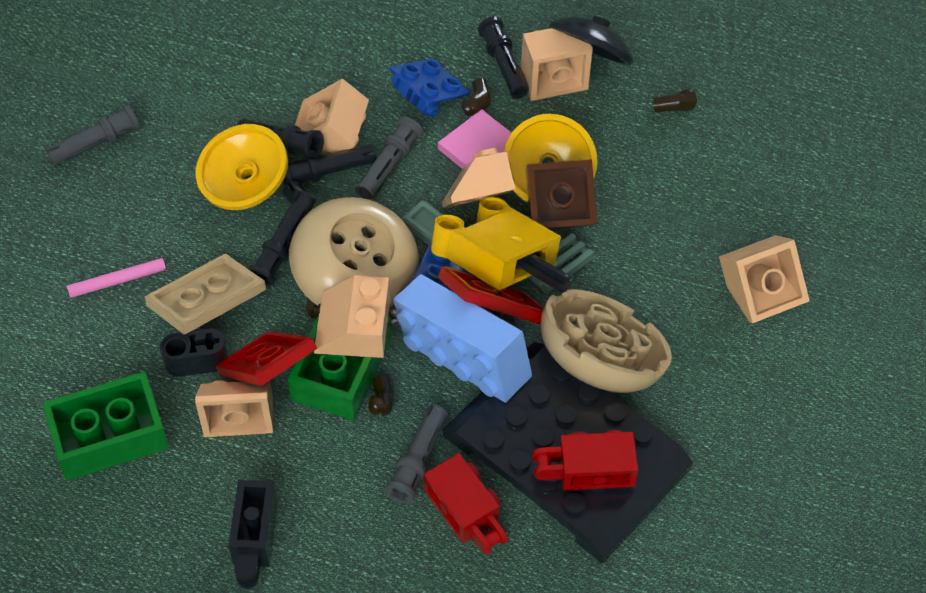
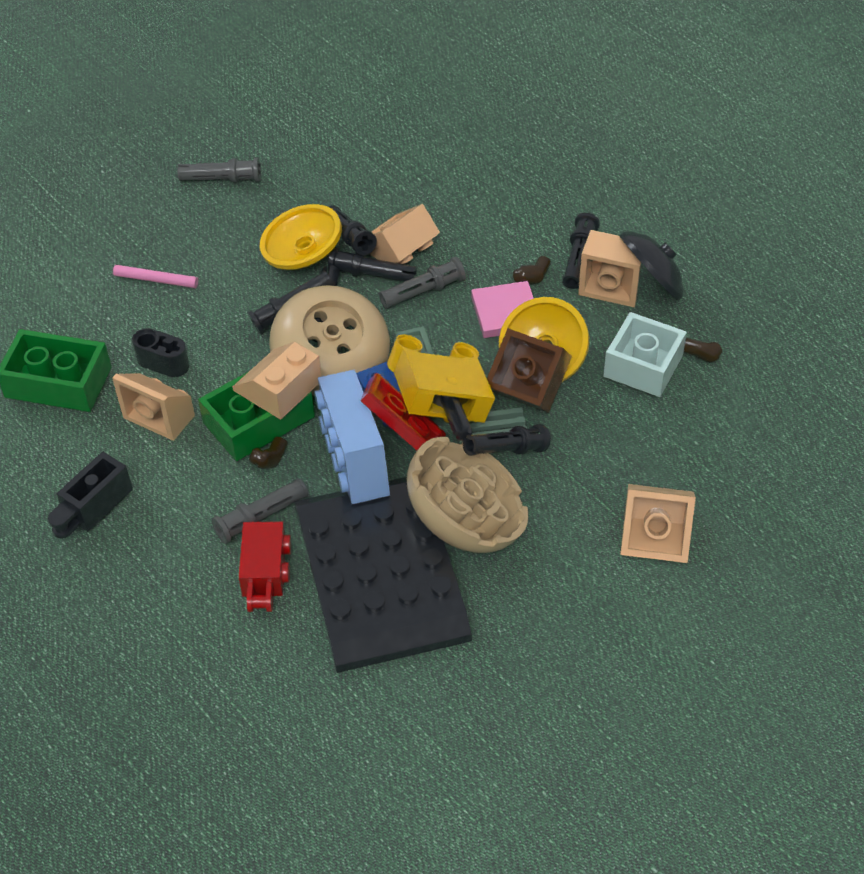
camera: 35 degrees right, 5 degrees down
tan tile [145,254,266,335] -> none
red tile [216,331,318,386] -> none
blue hinge [389,58,471,117] -> none
light nougat slope [442,148,515,208] -> none
red brick [532,430,638,491] -> none
none -> black pin [463,424,551,456]
none -> light aqua brick [603,312,687,397]

